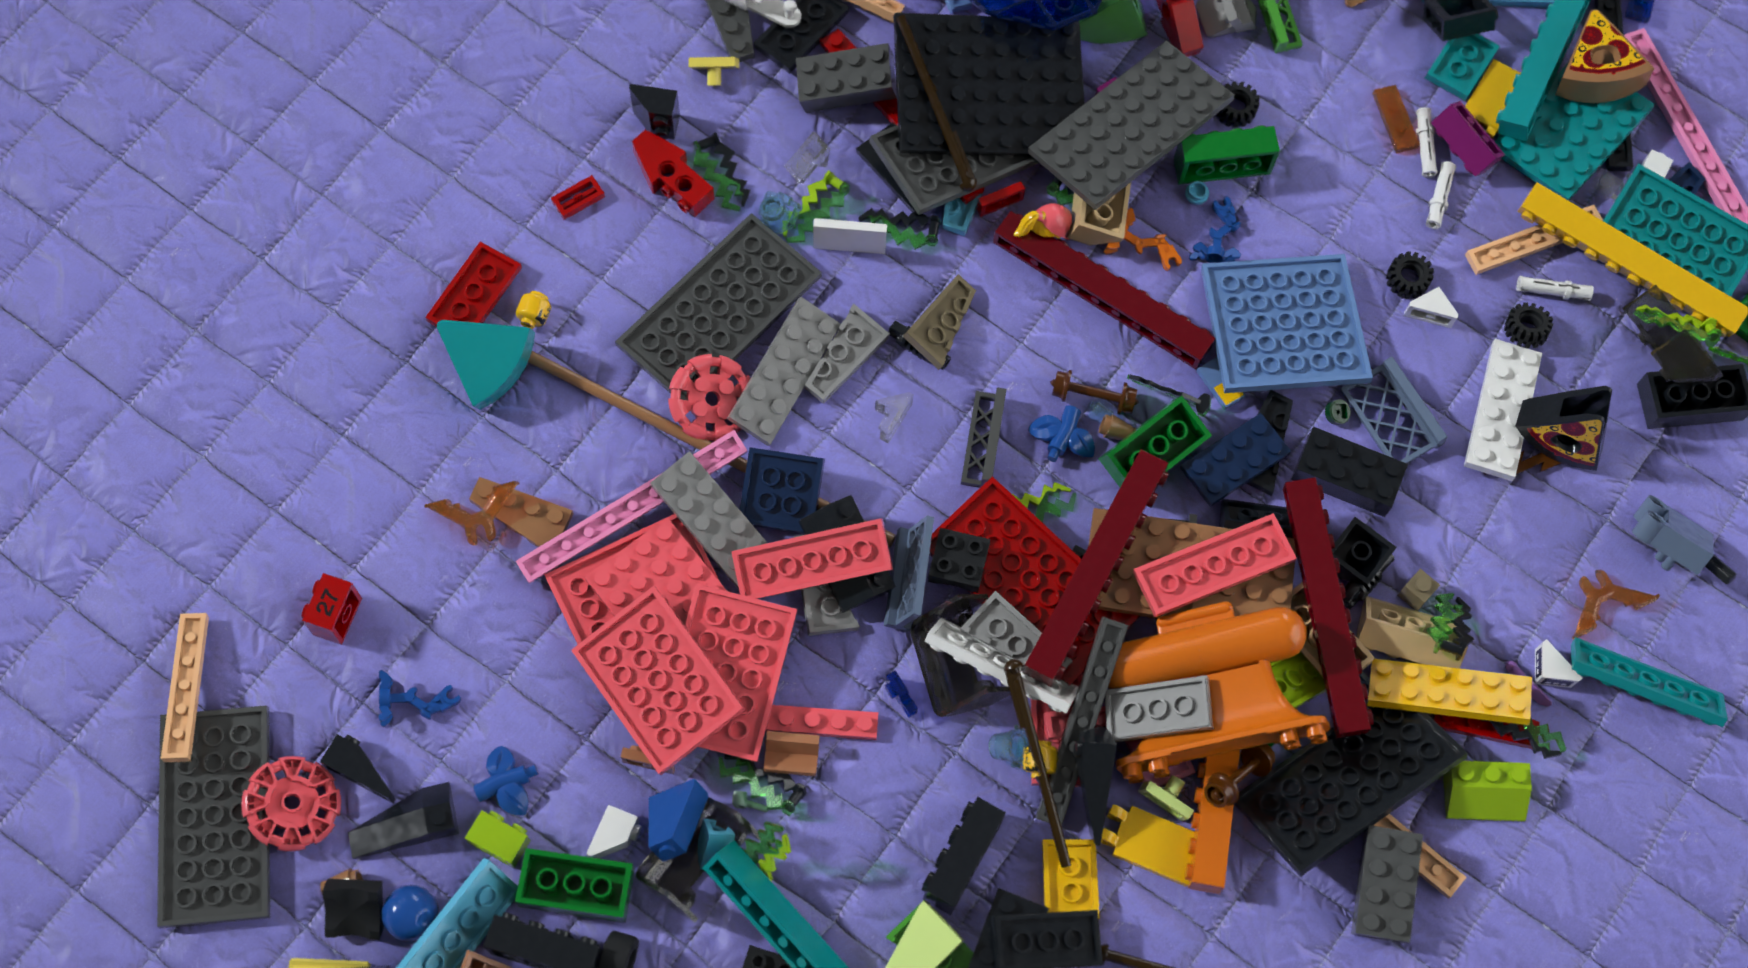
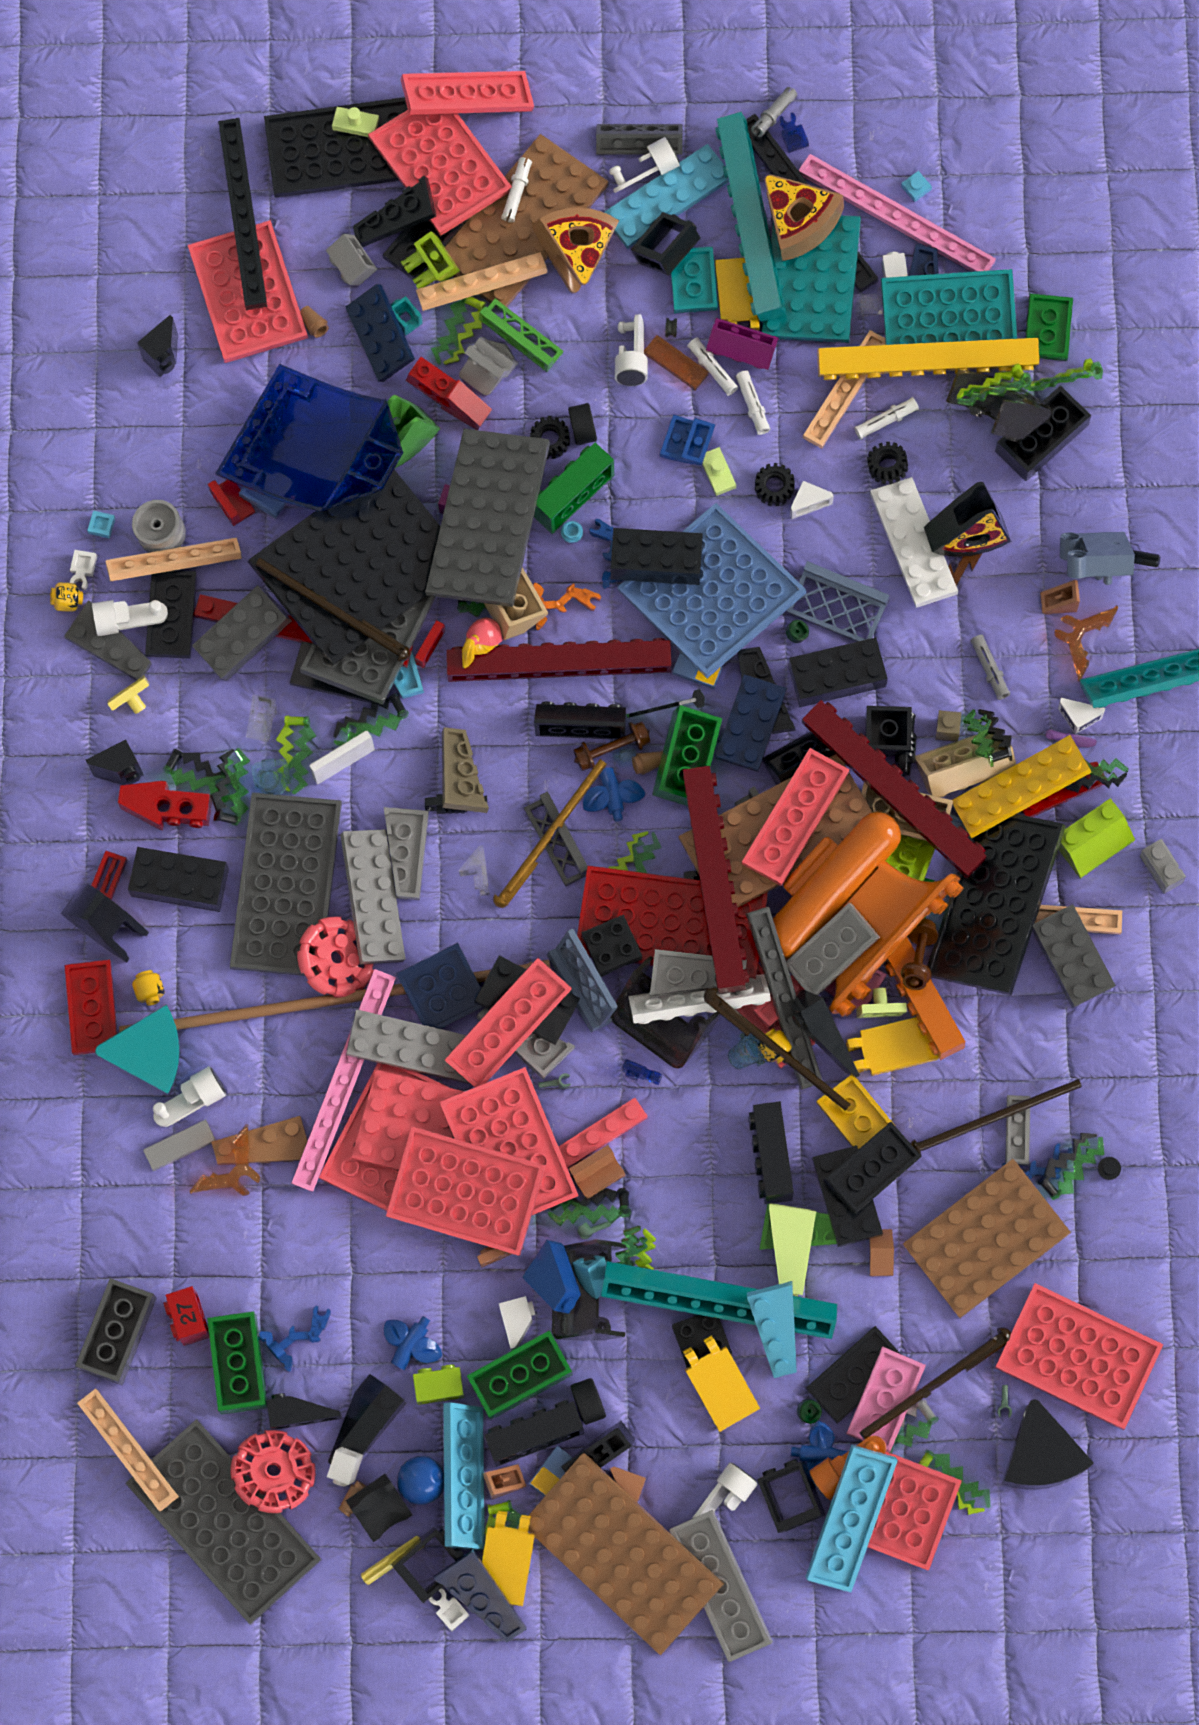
camera: 30 degrees left, 5 degrees up
none -> black piece [61,884,149,963]
none -> dark grey brick [75,1278,157,1386]
none -> black brick [128,847,229,912]
none -> light grey tile [143,1120,216,1172]
none -> white piece [153,1066,226,1127]
none -> green brick [207,1311,267,1415]
none -> piece [210,748,250,826]
none -> white brick [327,1447,363,1486]
none -> pearl gold bar [493,759,607,908]
none -> black slope [534,701,626,739]
none -> sand green hand [538,1073,571,1090]
none -> black tyre [568,403,597,445]
none -> black brick [610,528,703,585]
none -> white piece [615,314,648,386]
none -> blue slope [660,414,716,465]
none -> pearl dark grey bush [665,318,677,338]
none -> yellowish green tile [702,447,736,496]
none -> medium azure plate [901,171,932,202]
none -> light grey pin [970,635,1010,700]
none -> nougat slope [1040,580,1080,614]
none -> light grey brick [1140,839,1186,894]

